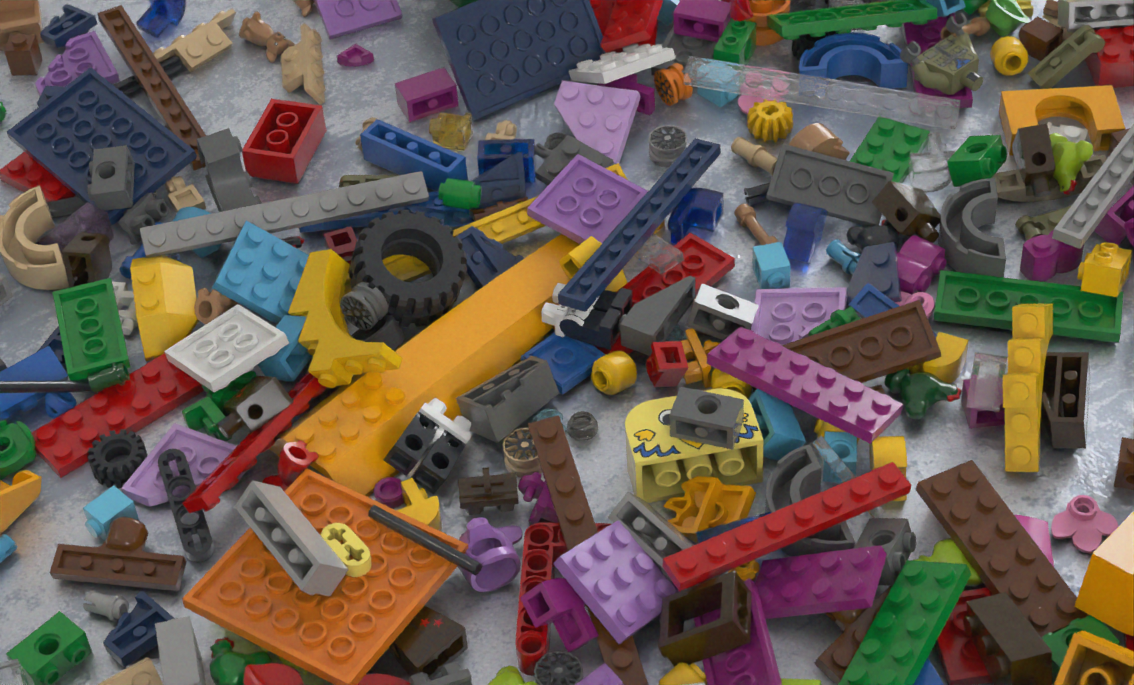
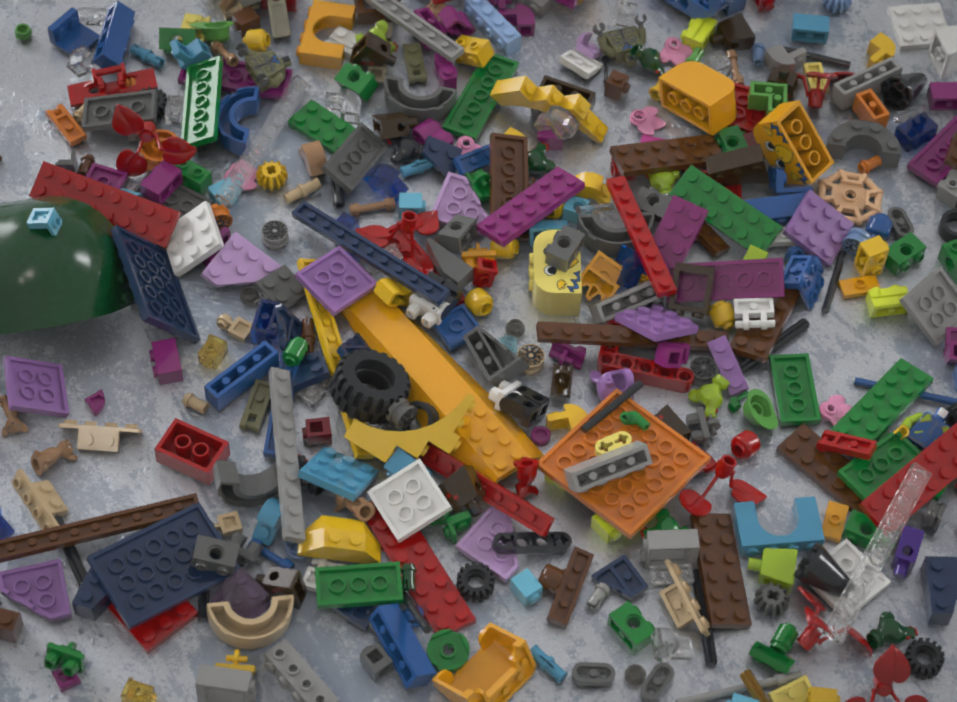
camera: 85 degrees left, 10 degrees up
none -> red plant [355,210,439,275]
none -> green arm [620,411,651,431]

